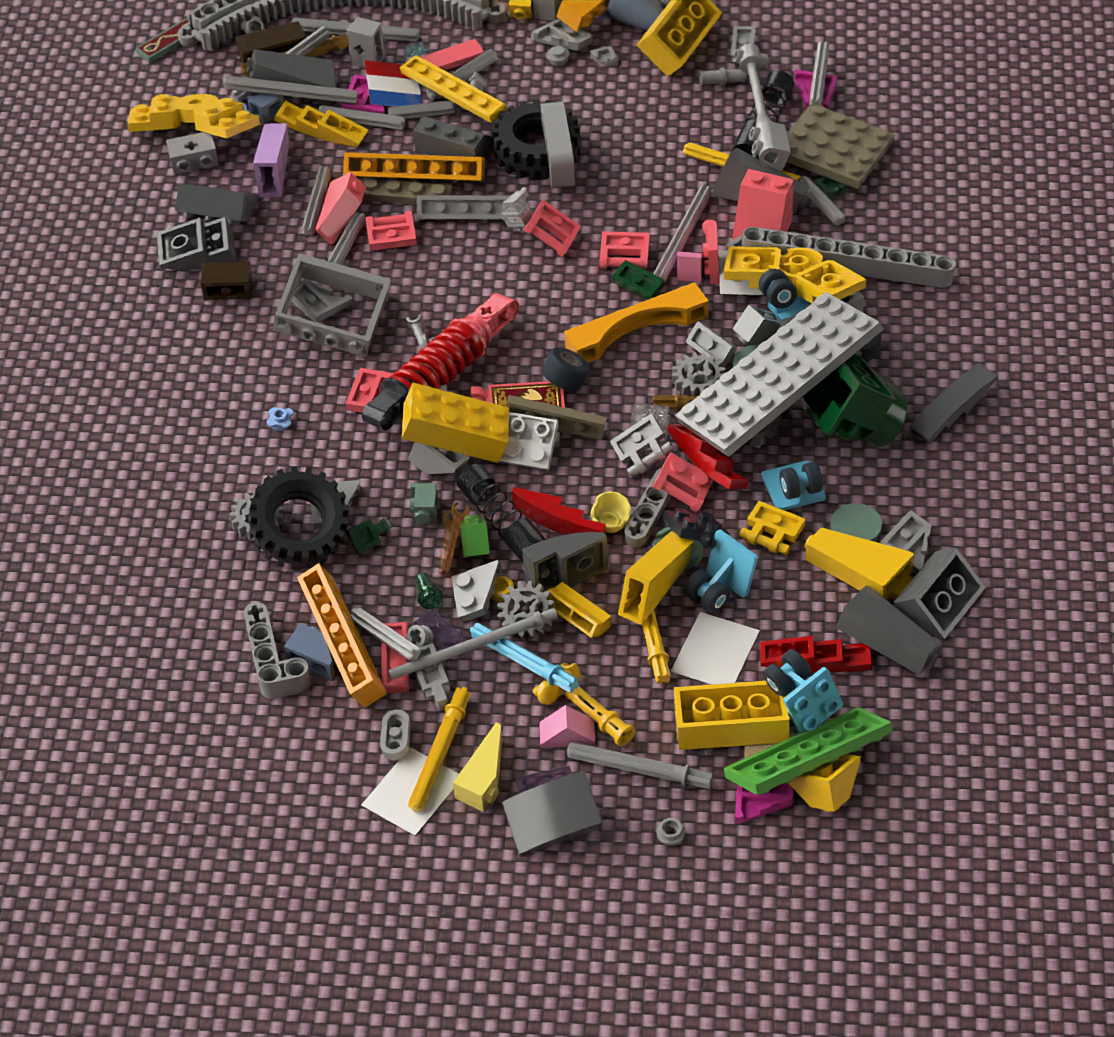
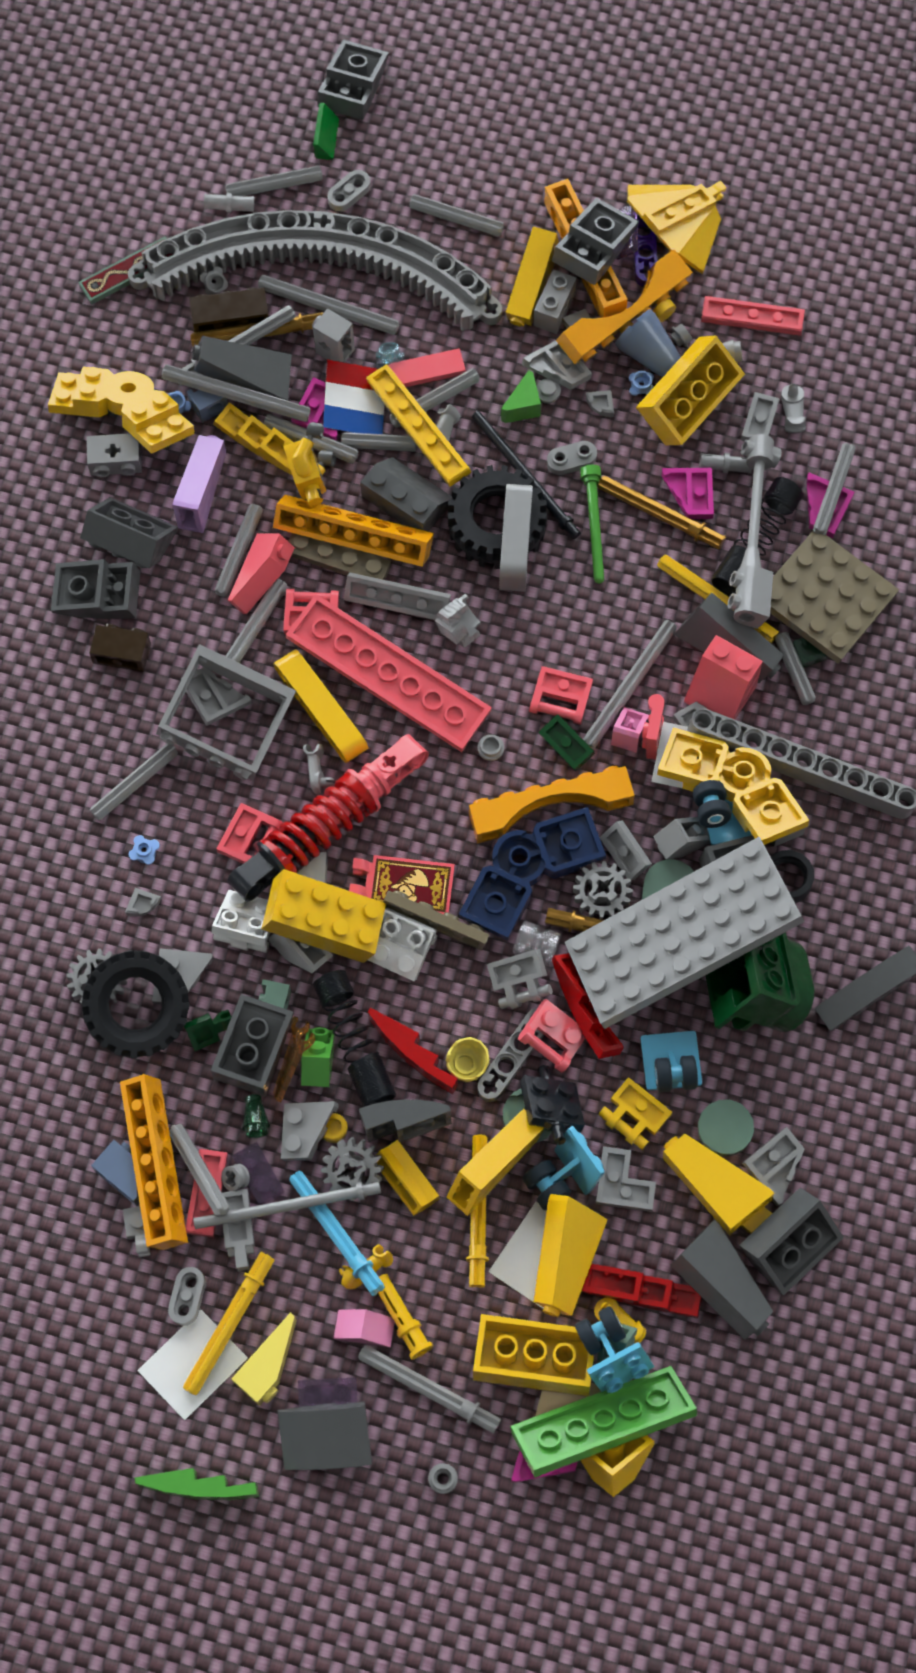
camera: 10 degrees right, 20 degrees up
light grey beam [244,602,311,699] -> none
coral plate [523,199,581,257] -> none
black wheel [541,347,591,391] -> none
none -> light grey axle [90,743,178,820]
none -> light grey plate [123,1206,150,1257]
none -> light grey tile [125,888,162,916]
none -> bright green slope [135,1468,259,1500]
none -> dark grey slope [211,994,294,1097]
none -> white plate [212,890,270,953]
none -> yellow beam [273,649,369,763]
none -> yellow torso [283,422,336,506]
none -> coral plate [286,594,492,752]
none -> dark blue plate [458,807,606,941]
none -> black bar [472,411,581,539]
none -> light grey plate [478,735,504,761]
none -> bright green slope [501,370,541,423]
none -> yellow slope [533,1194,608,1318]
none -> light grey plate [547,441,597,475]
none -> bright green piece [580,464,604,584]
none -> light grey plate [596,1146,656,1212]
none -> pearl gold axle [598,476,726,549]
none -> light blue plate [629,371,654,396]
none -> dark pink wing [662,468,714,519]
none -> light grey piece [781,383,806,433]

